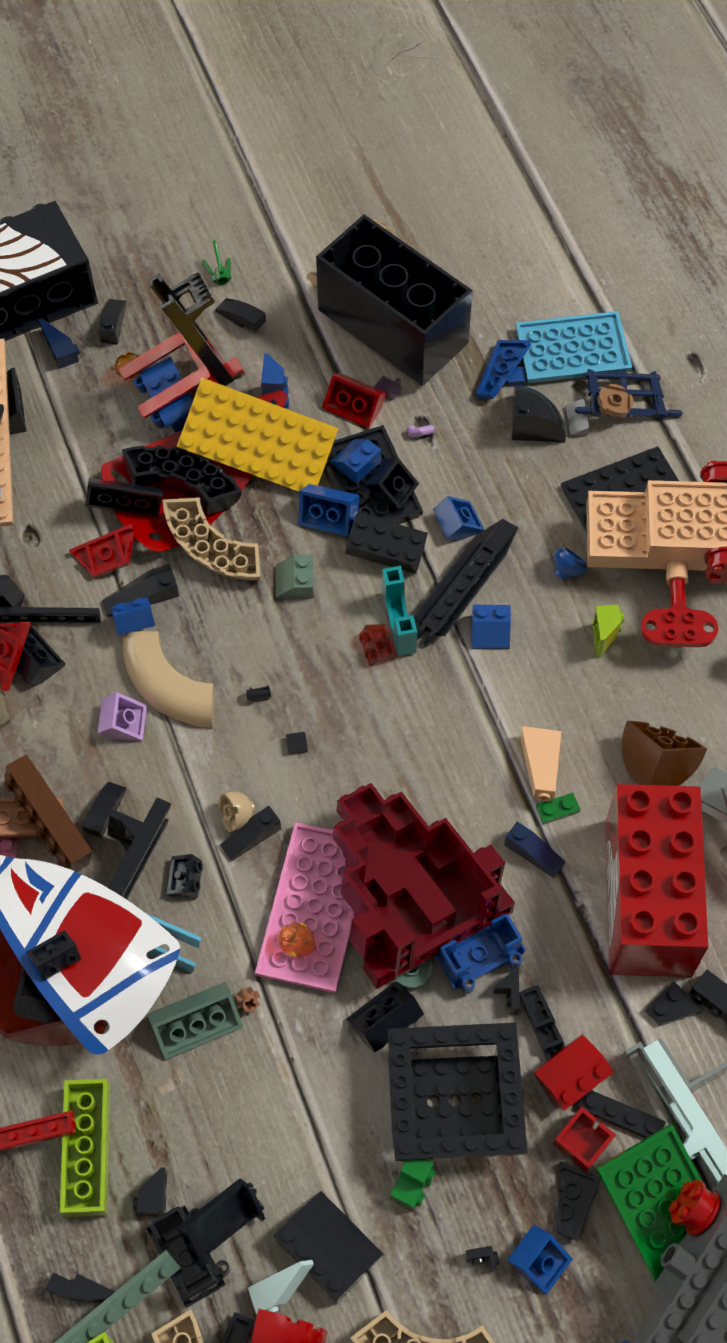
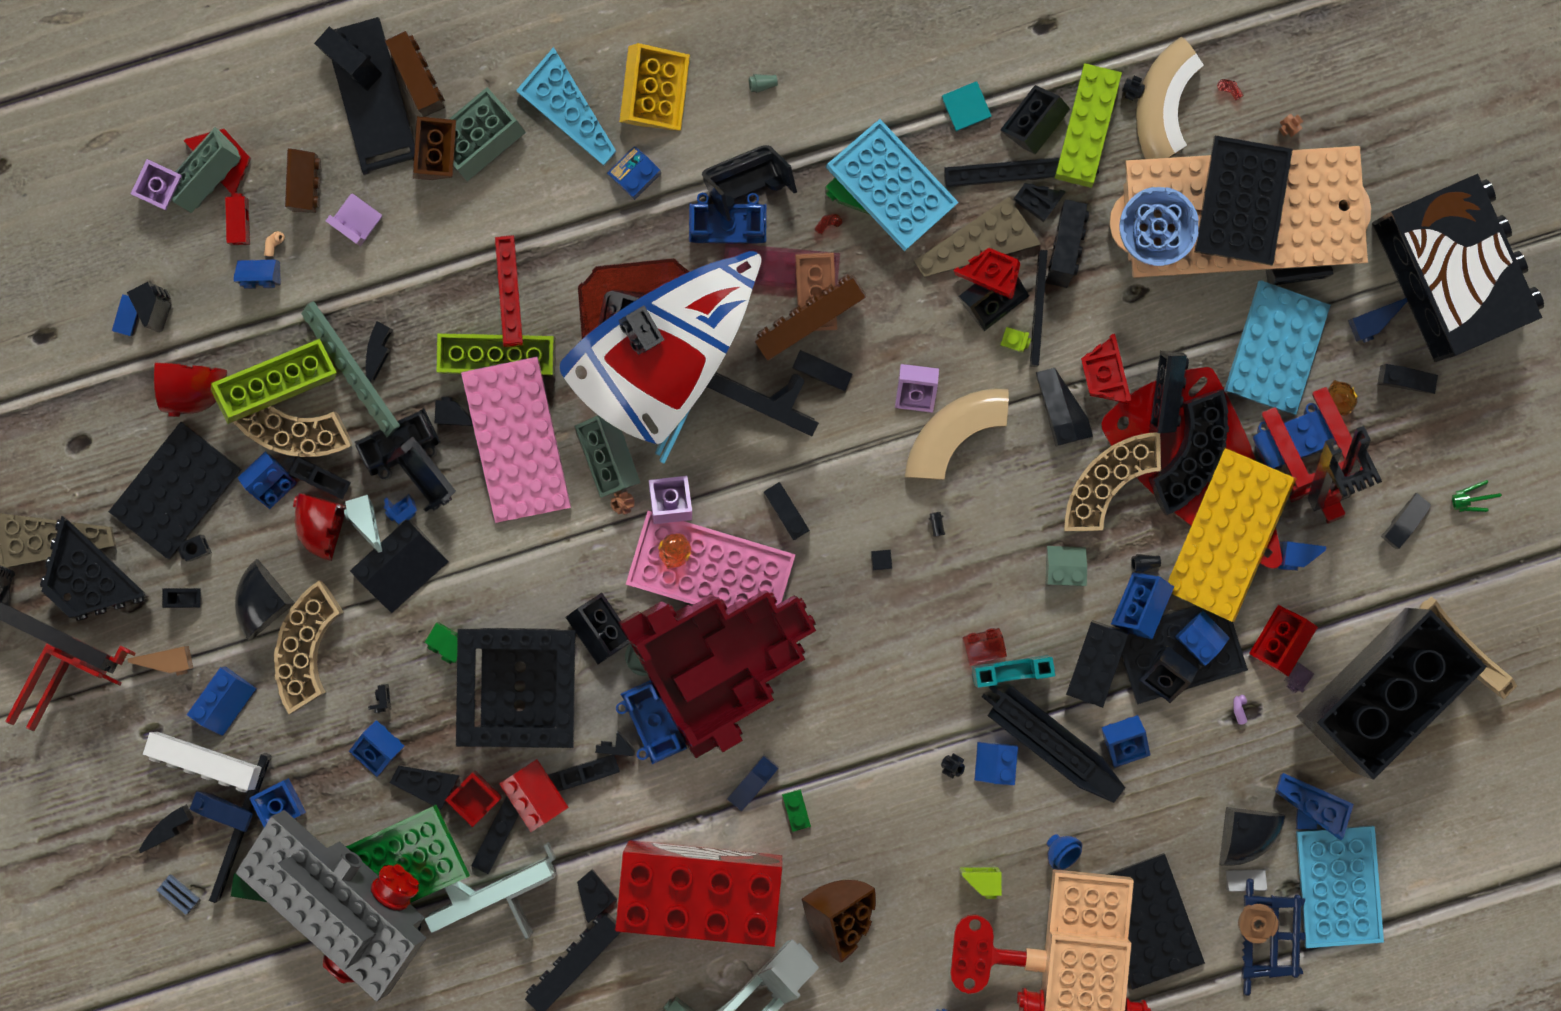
camera: 95 degrees right, 25 degrees up
blue slope [111,598,155,635] -> none
black bracket [167,854,203,899] -> none
tan cylinder [218,791,255,832] -> none
light nougat slope [521,726,562,802] -> none
none -> blue bracket [384,494,417,525]
none -> bright pink plate [461,356,571,523]
none -> lavender brick [649,476,692,524]
none -> black gear [941,753,965,779]
none -> lime bracket [1000,327,1031,353]
none -> black cone [1131,554,1161,573]
none -> medium azure plate [1224,280,1331,415]

